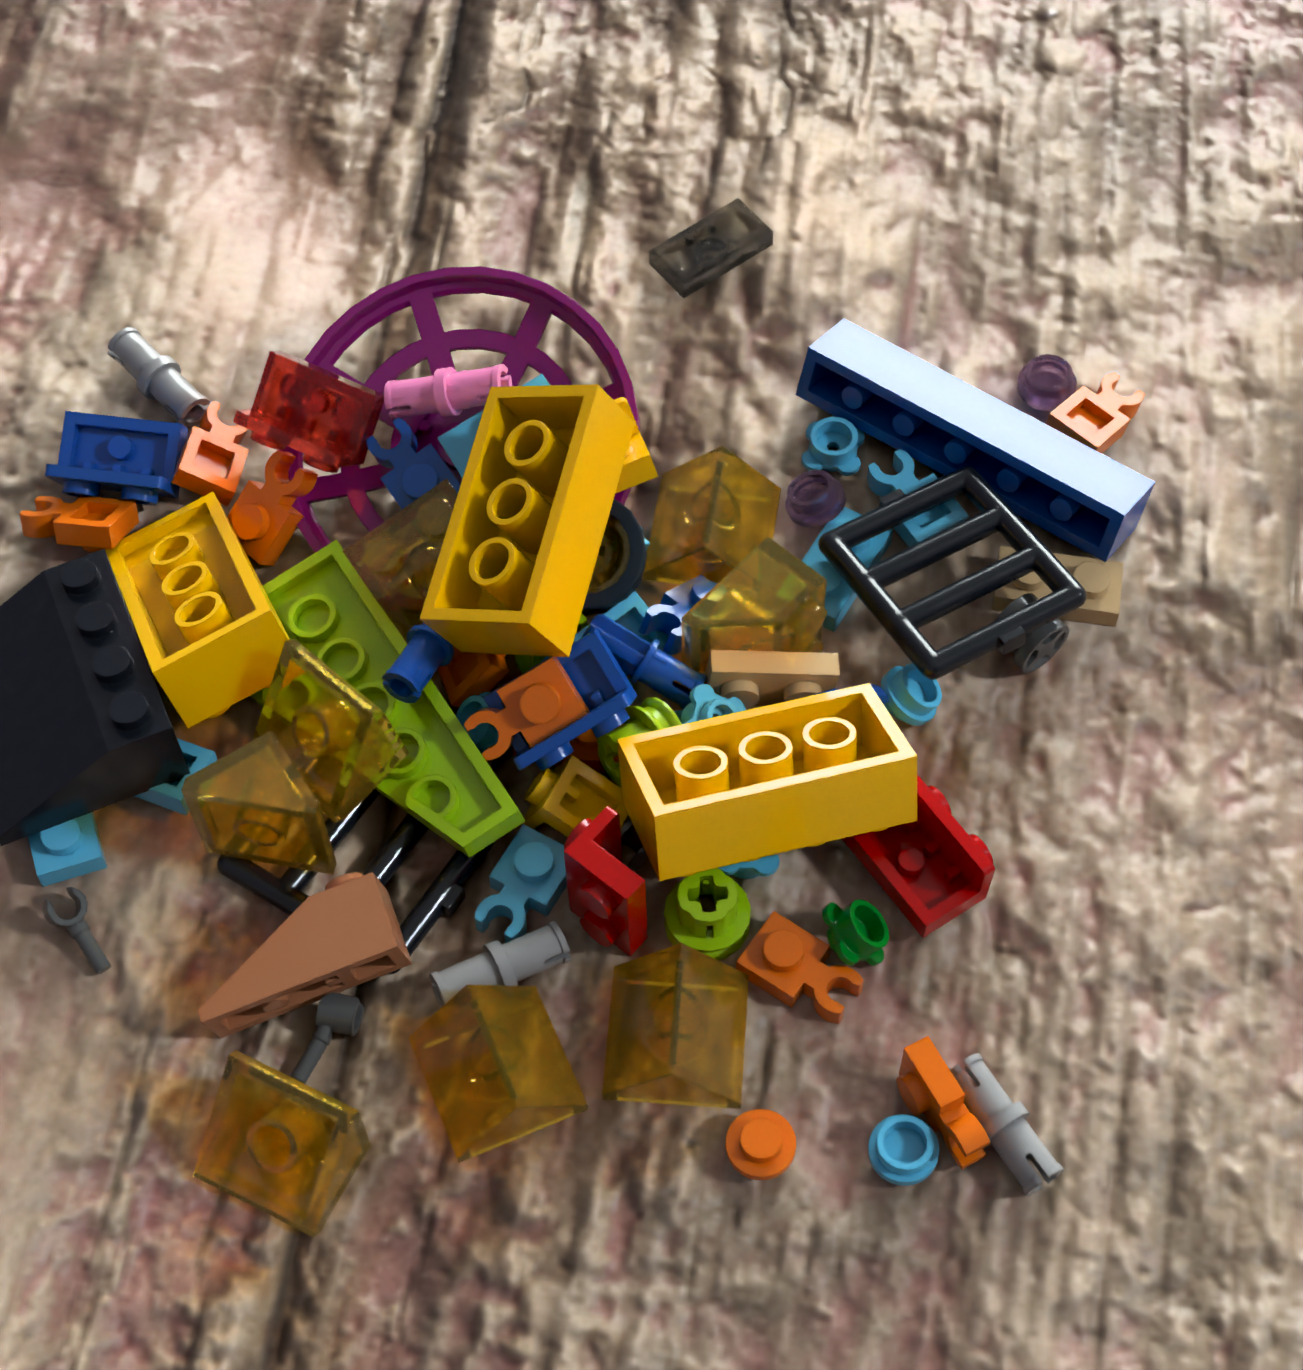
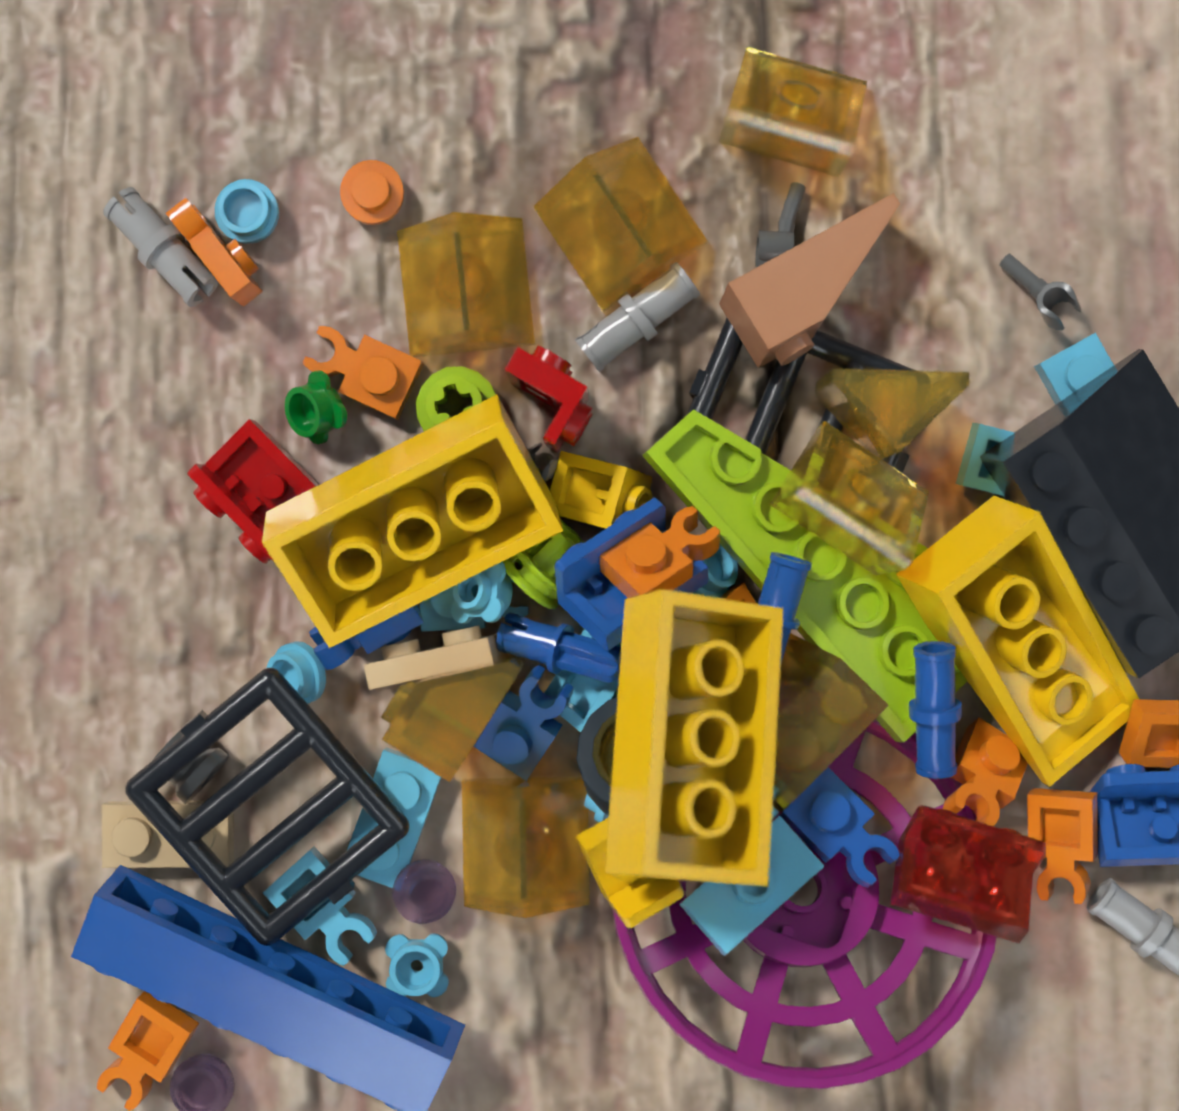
camera: 170 degrees right, 30 degrees up
bright pink pin [384,364,512,420] -> none
medium azure plate [475,824,567,943] -> none
none -> blue pin [909,641,962,779]

